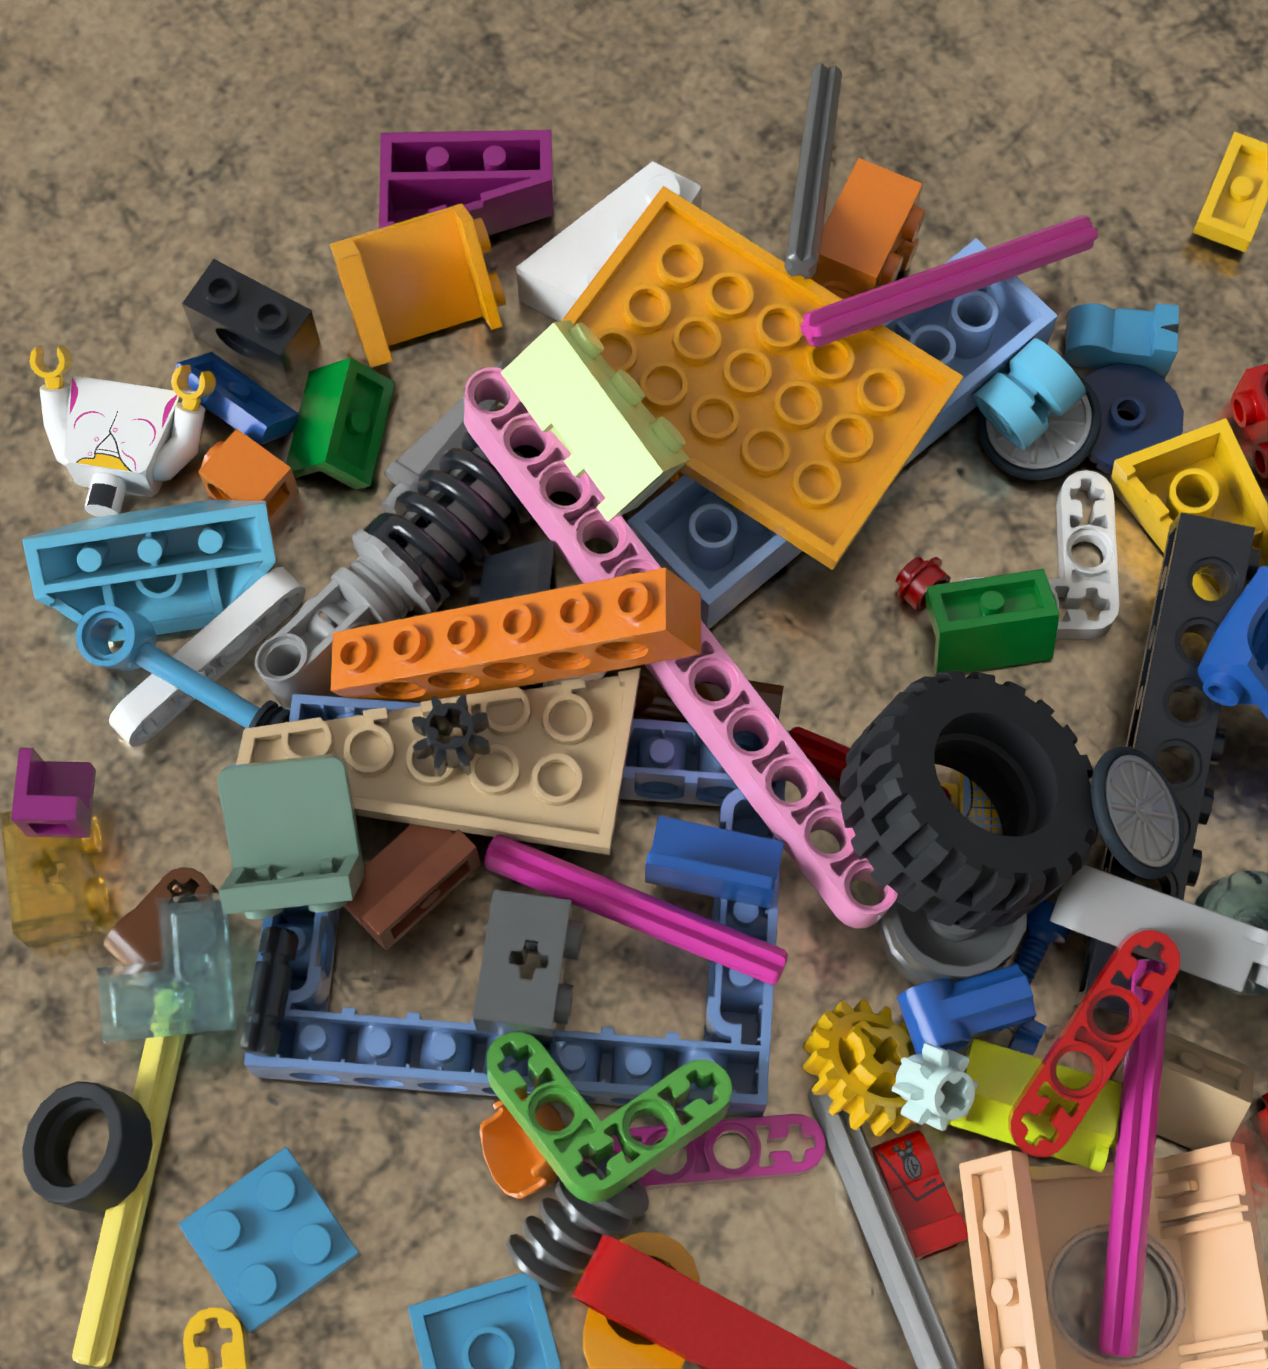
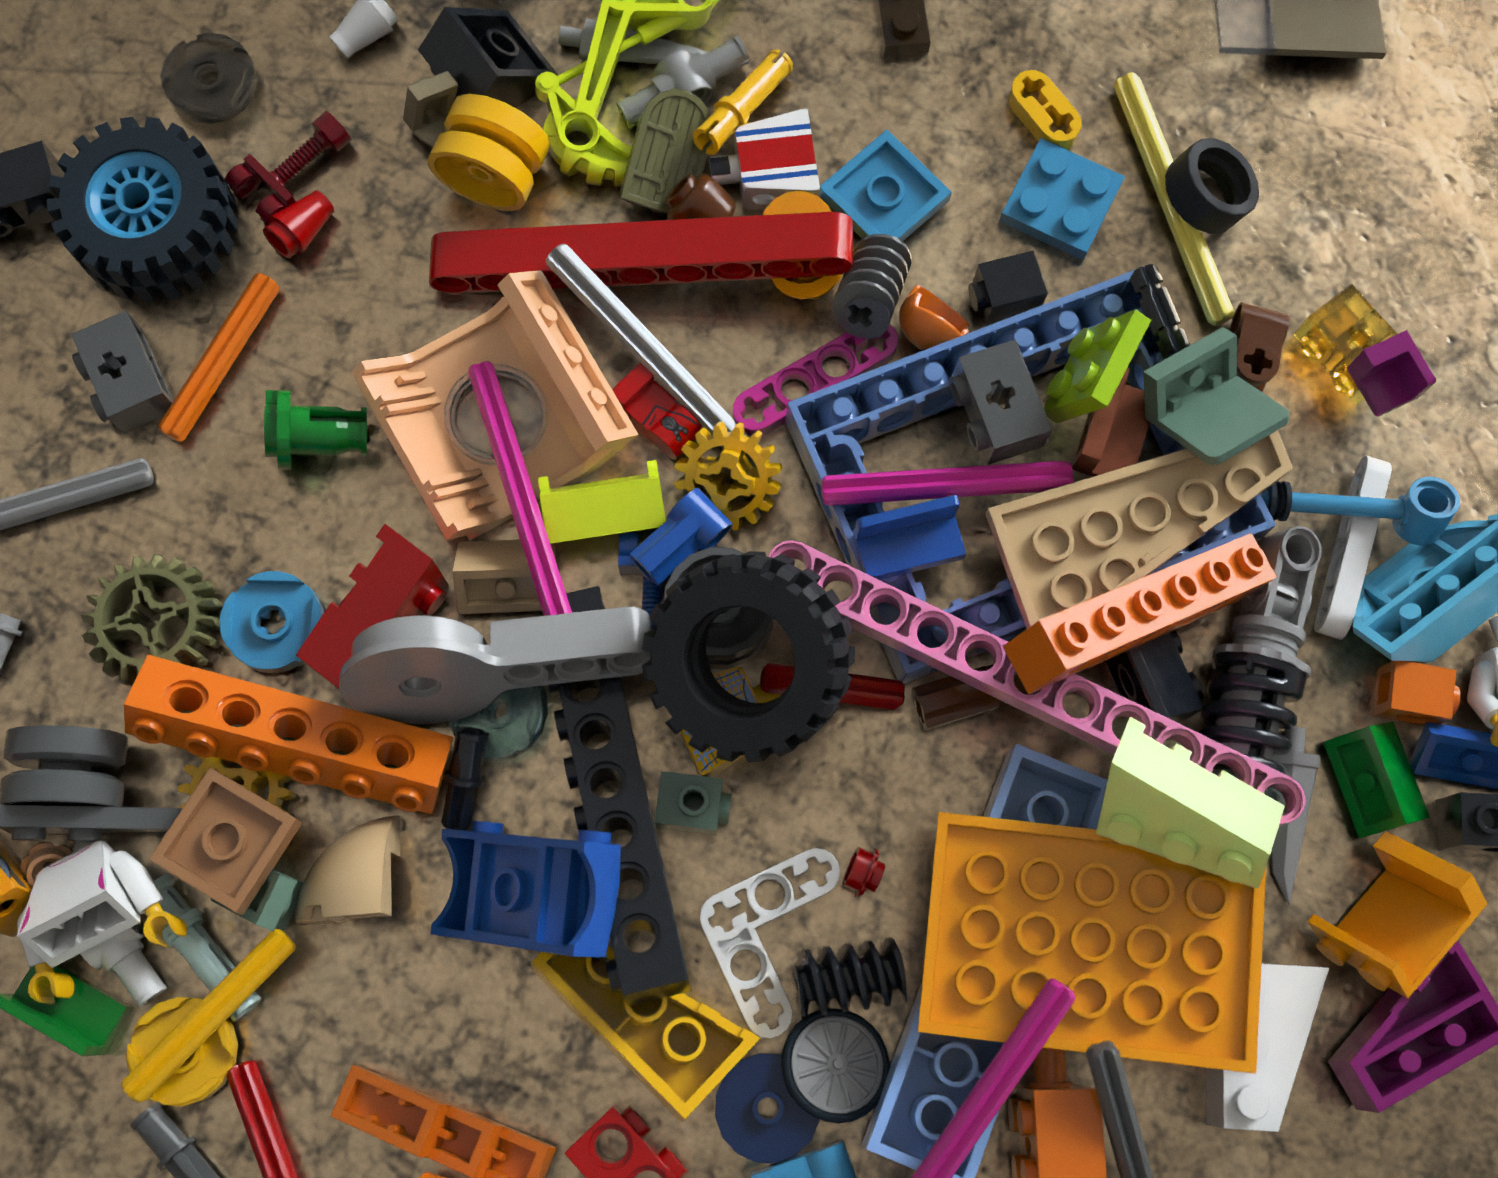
camera: 150 degrees right, 5 degrees up
clear light blue brick [96,893,236,1043] -> none
black gear [412,695,491,777] -> none
bright green beam [487,1032,732,1203] -> none
light aqua gear [892,1043,978,1131] -> none
green panel [925,569,1060,675] -> none
medium azure wheel [972,338,1086,451] -> none
red beam [1008,929,1180,1157] -> none
light grey wheel [1091,747,1184,879] -> none
none -> sand green brick [654,771,732,836]
none -> black piece [794,937,907,1019]
none -> black brick [968,250,1048,326]
none -> lime plate [1044,309,1151,424]

